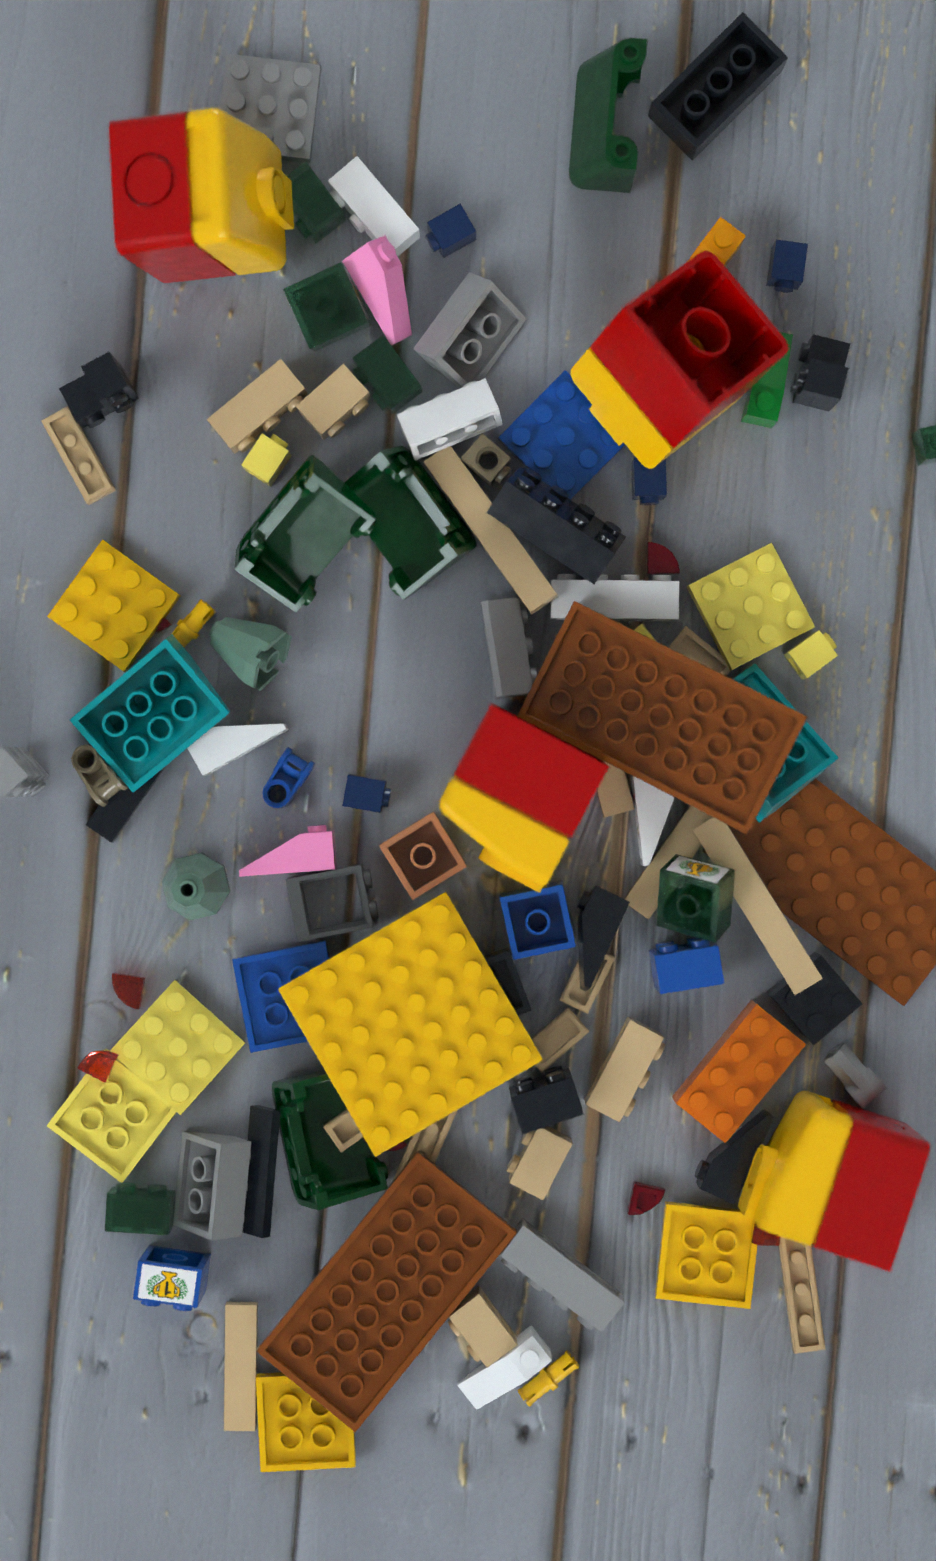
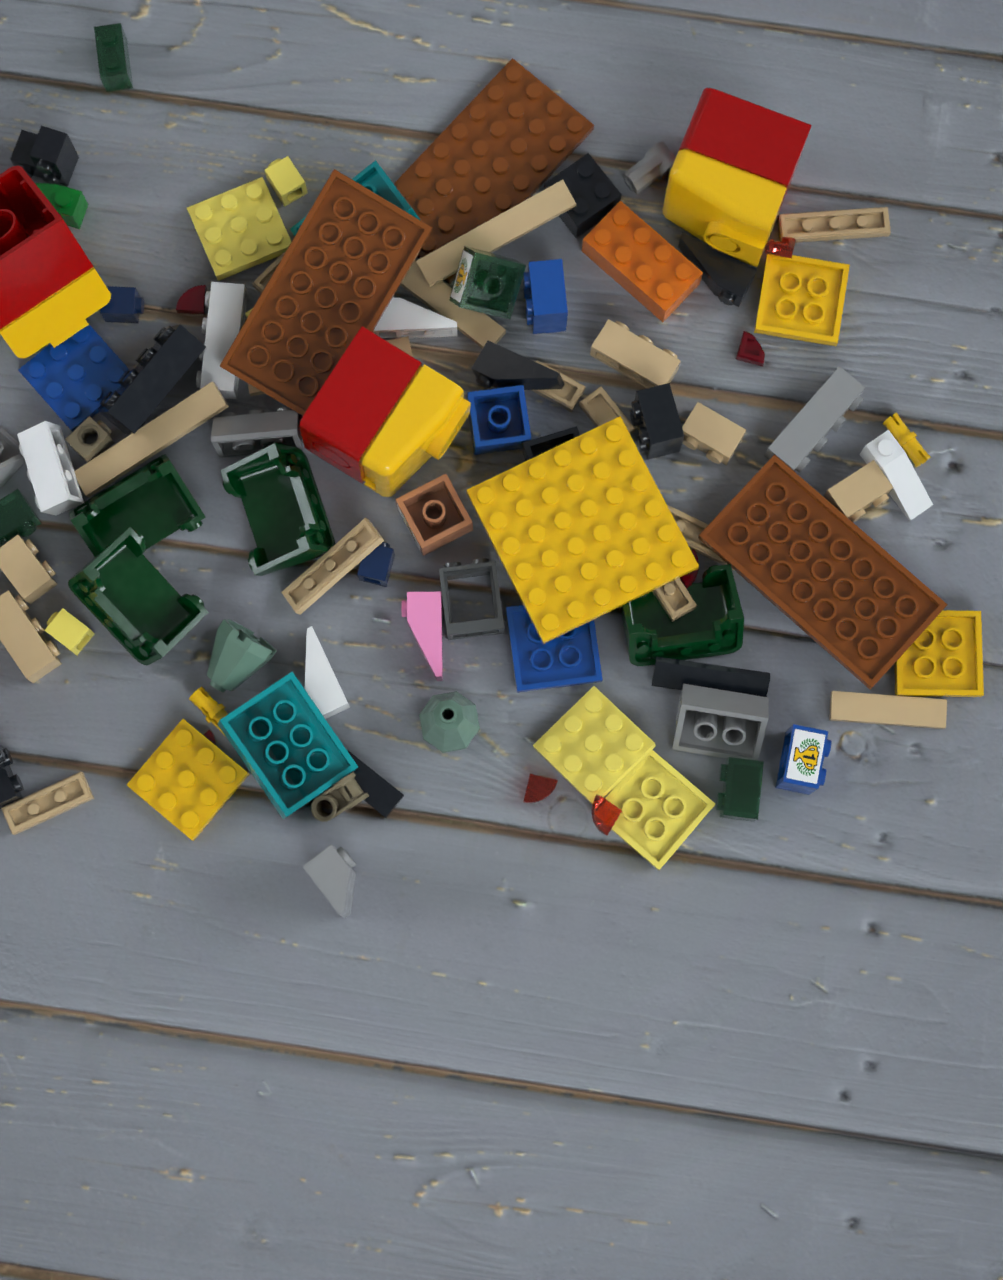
camera: 90 degrees left, 10 degrees down
blue piece [262,747,315,809] -> none
none -> dark green windscreen [220,443,335,576]
none -> tan tile [281,518,384,615]

